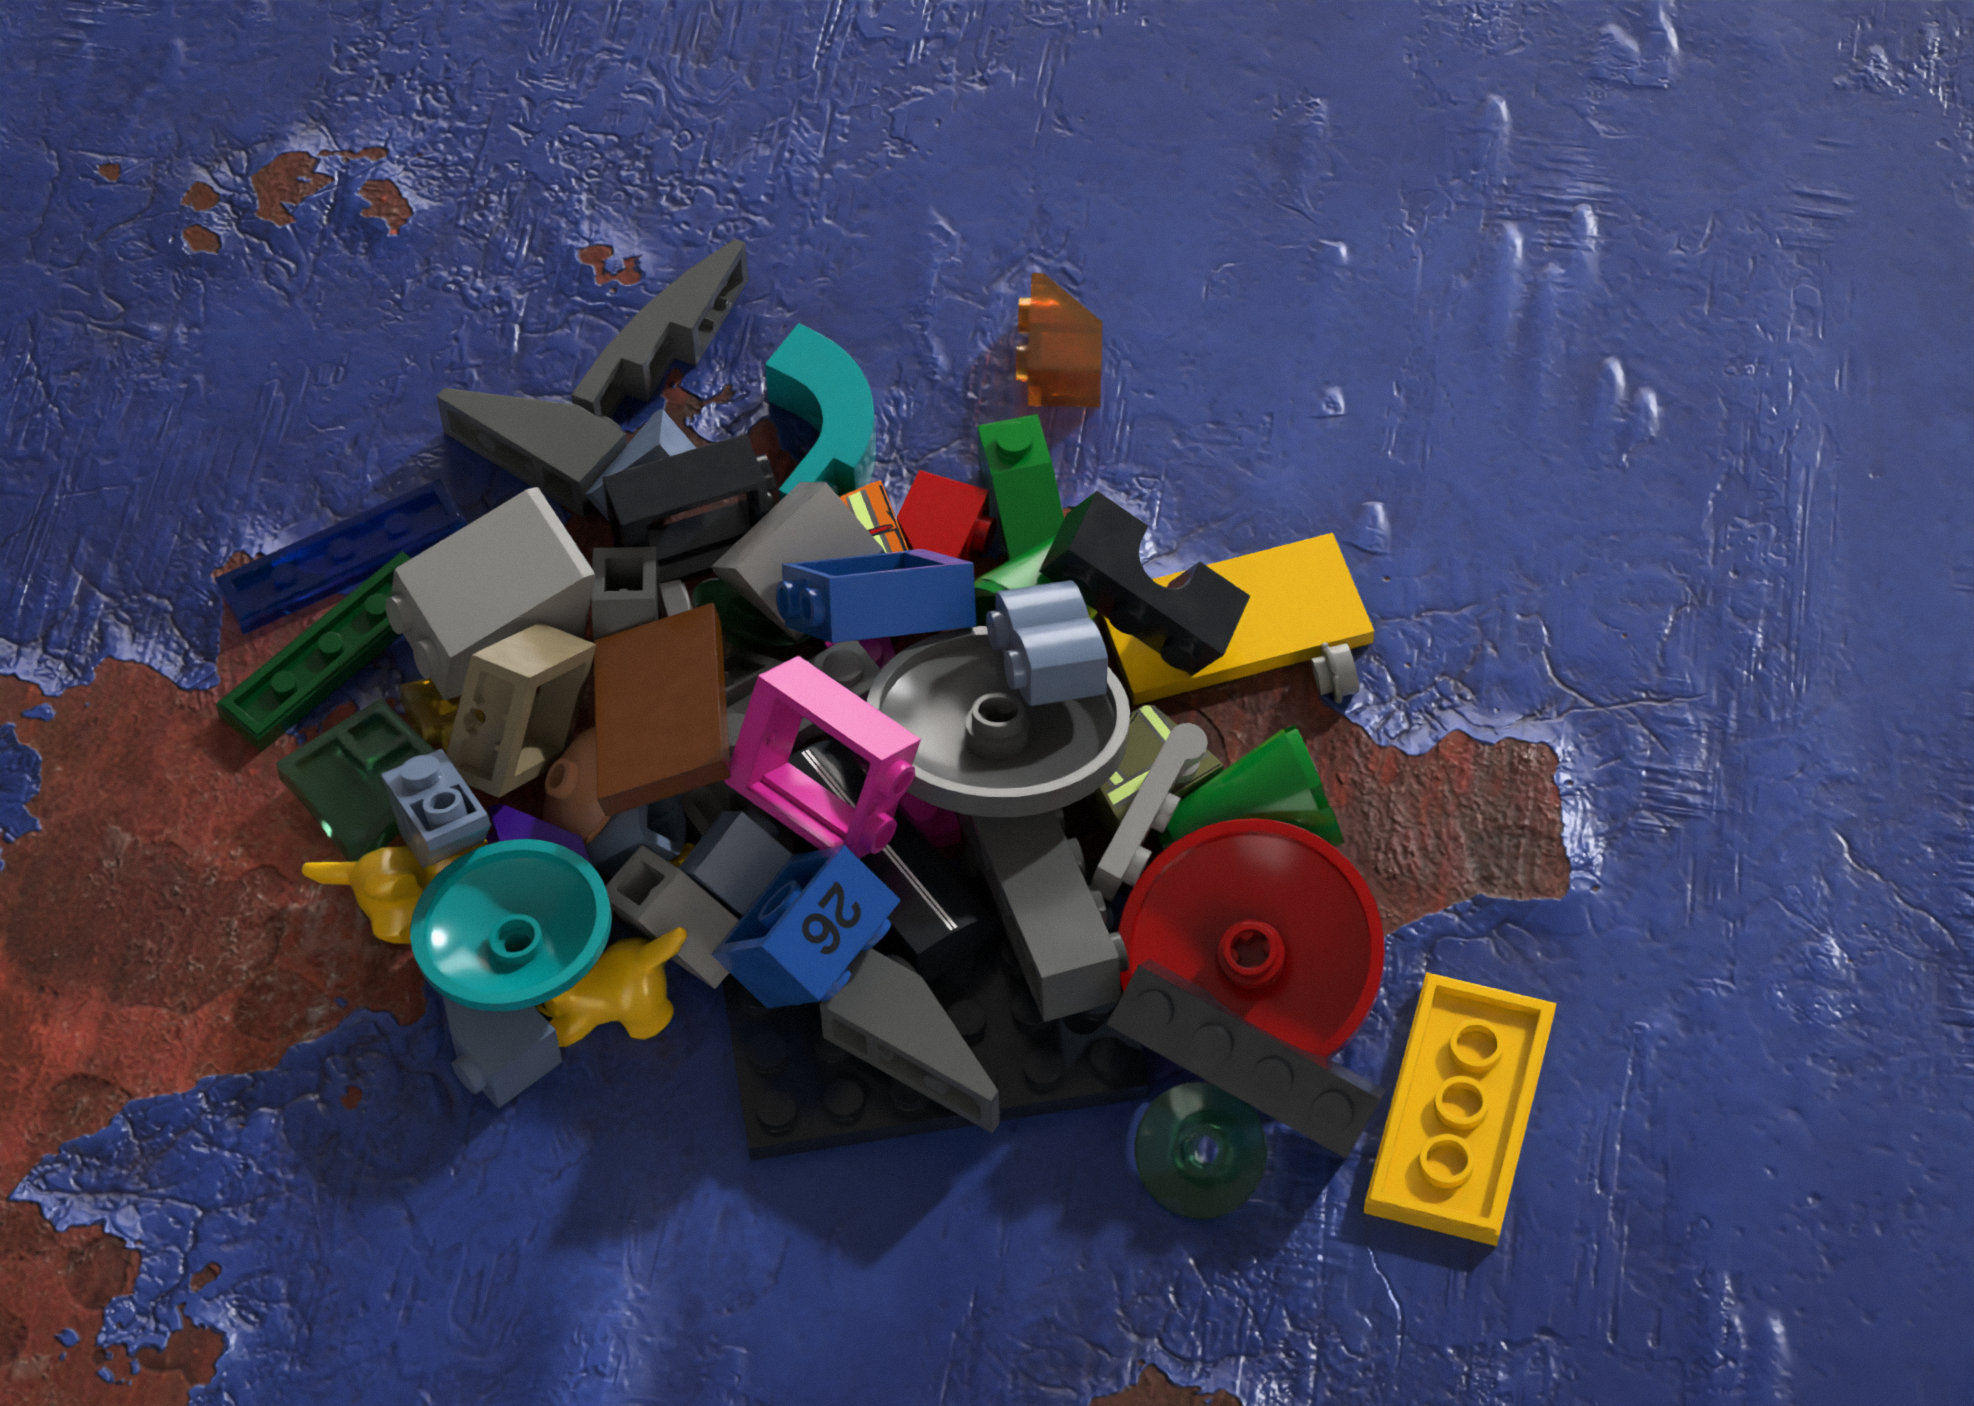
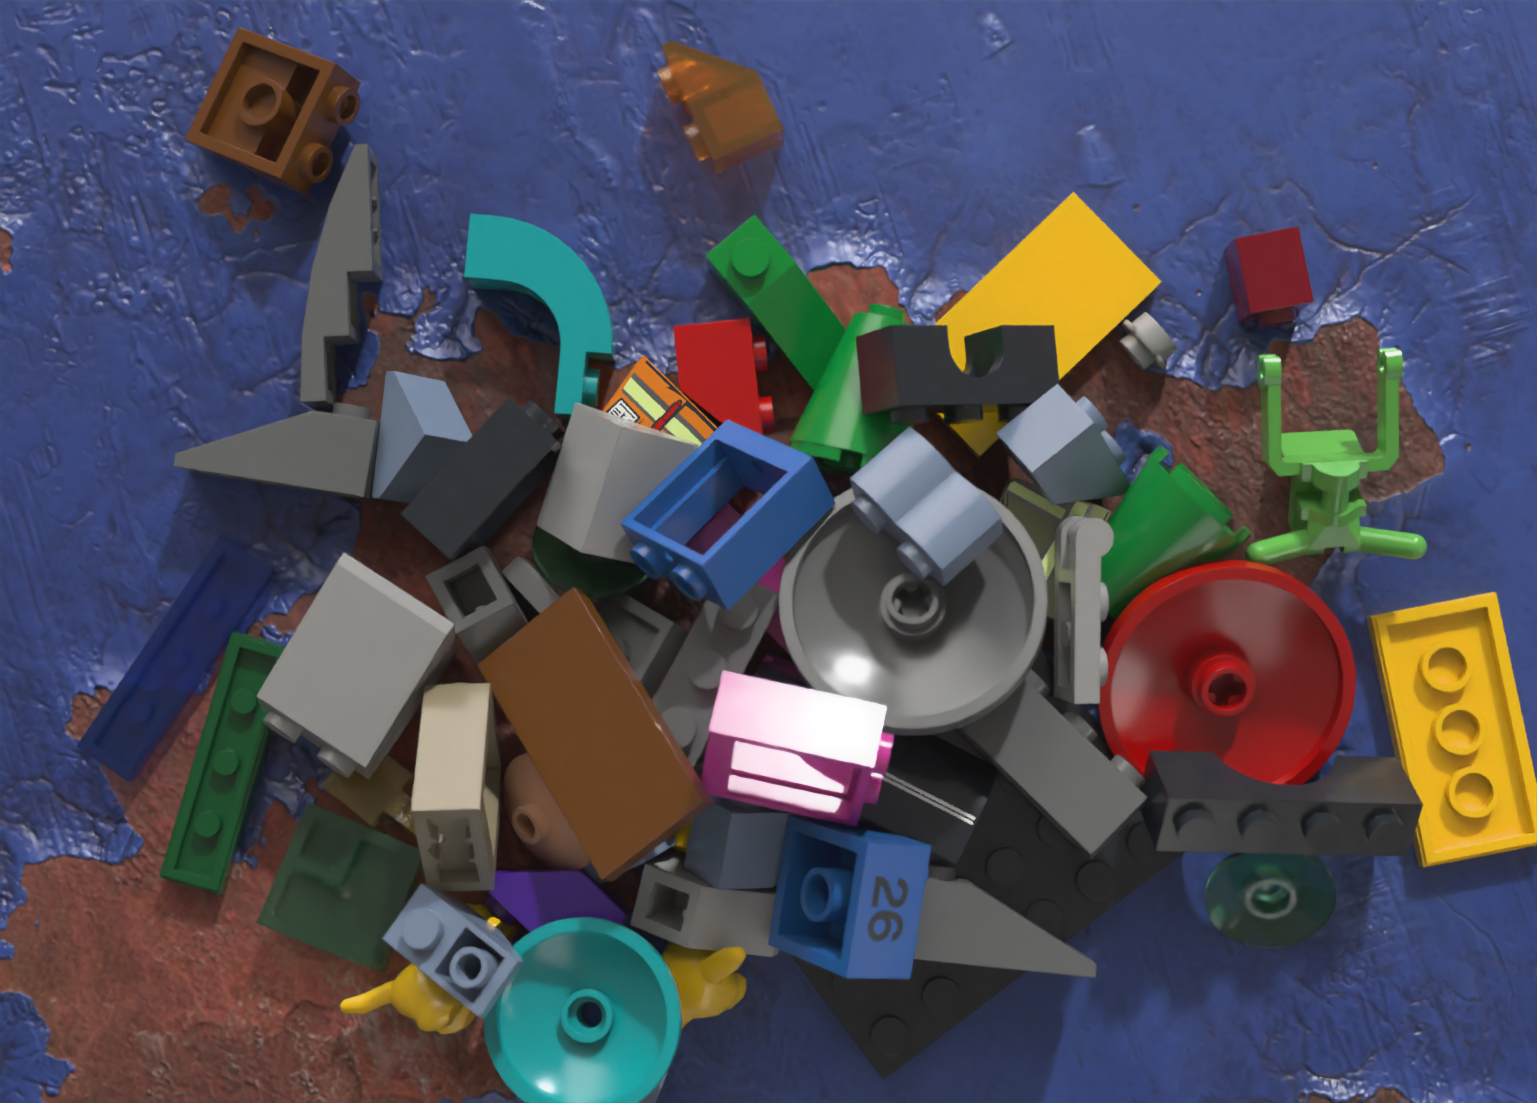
camera: 25 degrees left, 30 degrees up
none -> reddish brown plate [184,27,361,196]
none -> sand blue slope [996,384,1131,505]
none -> dark red brick [1223,226,1314,329]
none -> bright green piece [1245,348,1427,565]

